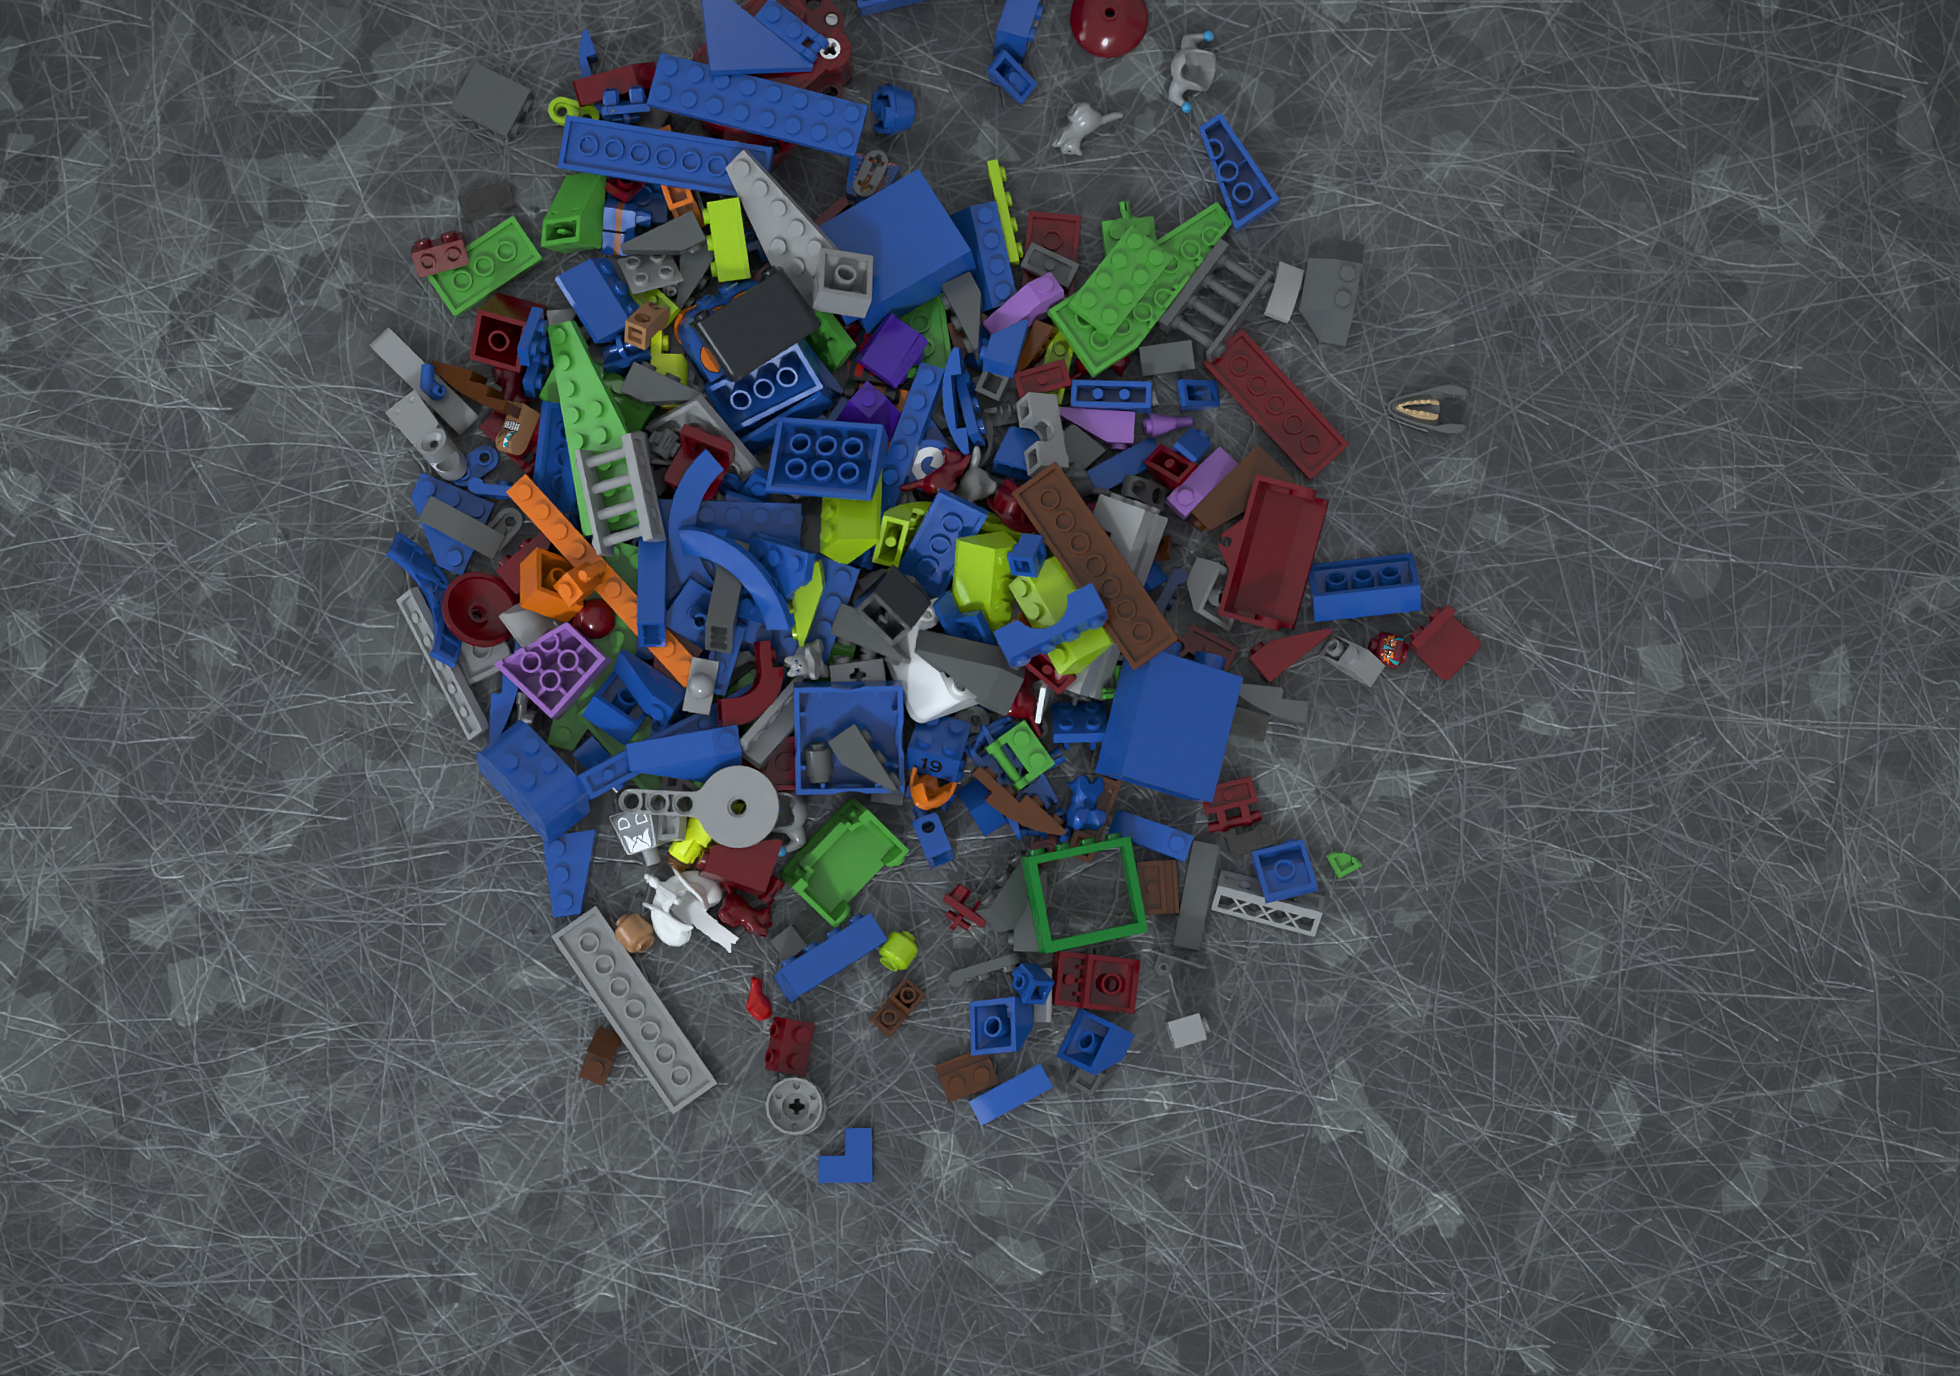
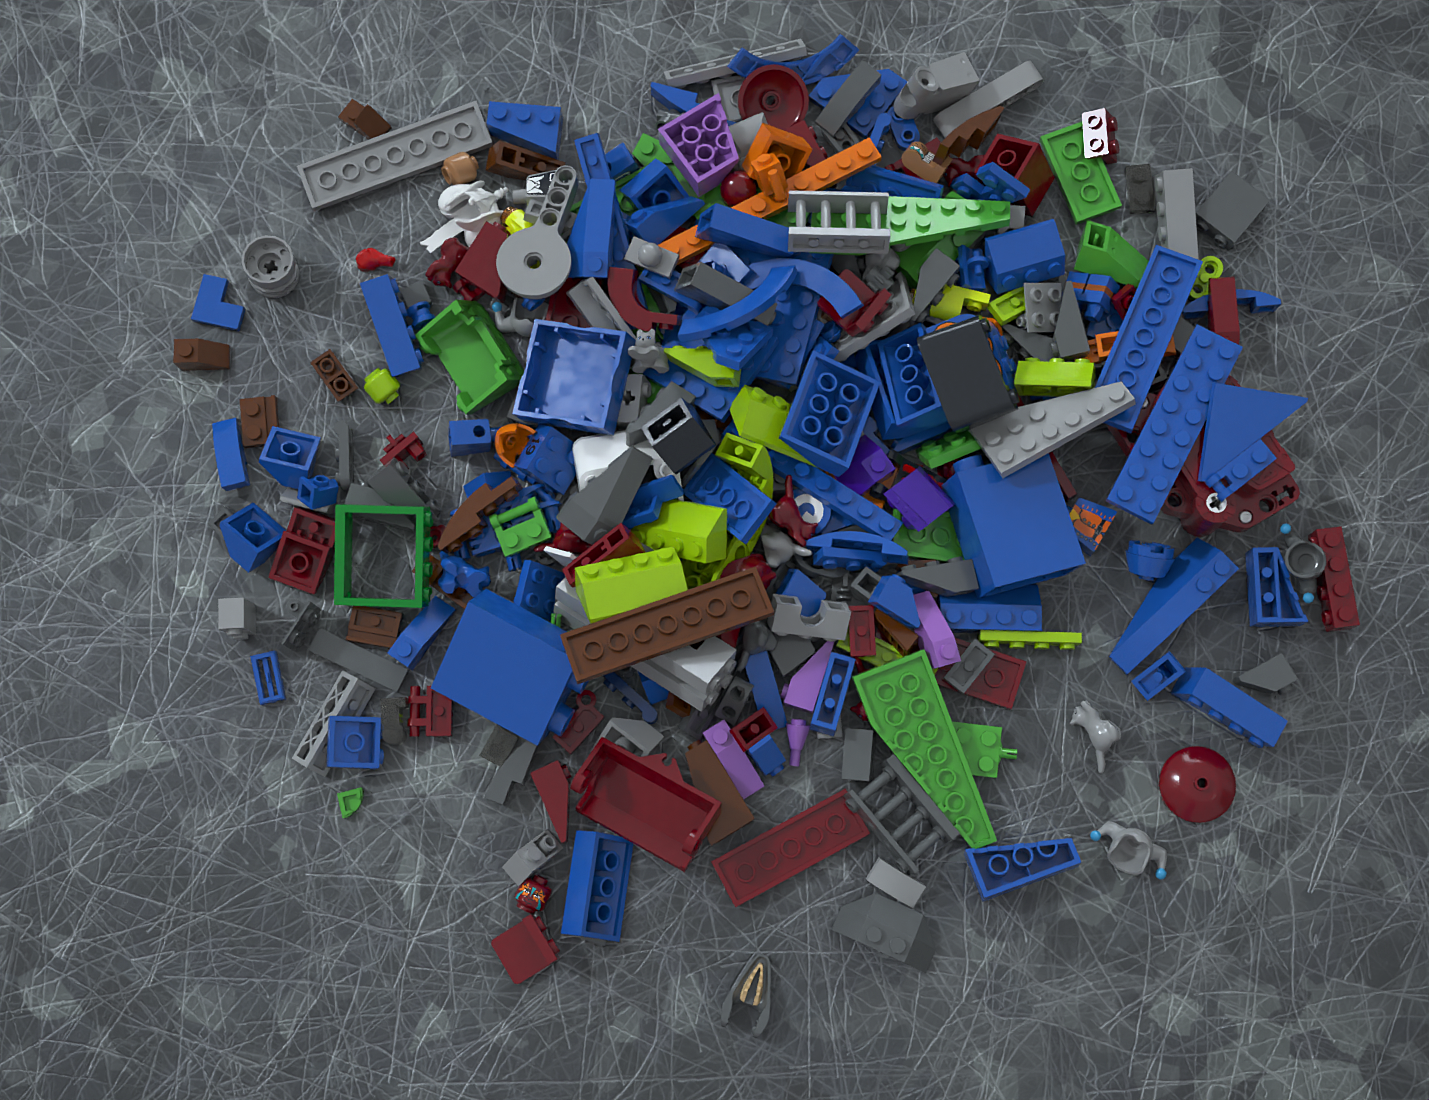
camera: 110 degrees right, 5 degrees down
blue arm [420,364,446,401] -> none
blue brick [476,720,590,845] -> none
blue hips [600,85,650,125] -> none
medium nougat leg [624,301,670,350] -> none
dark red bracket [764,1016,815,1077] -> none
dark grey brick [804,742,833,783] -> none
light grey slope [812,247,873,318] -> none
dark grey slope [828,724,903,797] -> none
dark grey beam [853,150,889,200] -> none
blue arch [993,583,1109,668] -> none
blue brick [1007,533,1048,578] -> none
bright green plate [1067,225,1173,339] -> none
blue slope [1176,379,1220,413] -> none
none -> reddish brown slope [173,338,230,371]
none -> blue tile [250,650,286,705]
none -> blue wheel [407,301,435,330]
none -> reddish brown slope [485,141,566,181]
none -> blue wedge [1109,537,1239,675]
none -> light grey wedge [1152,168,1199,260]

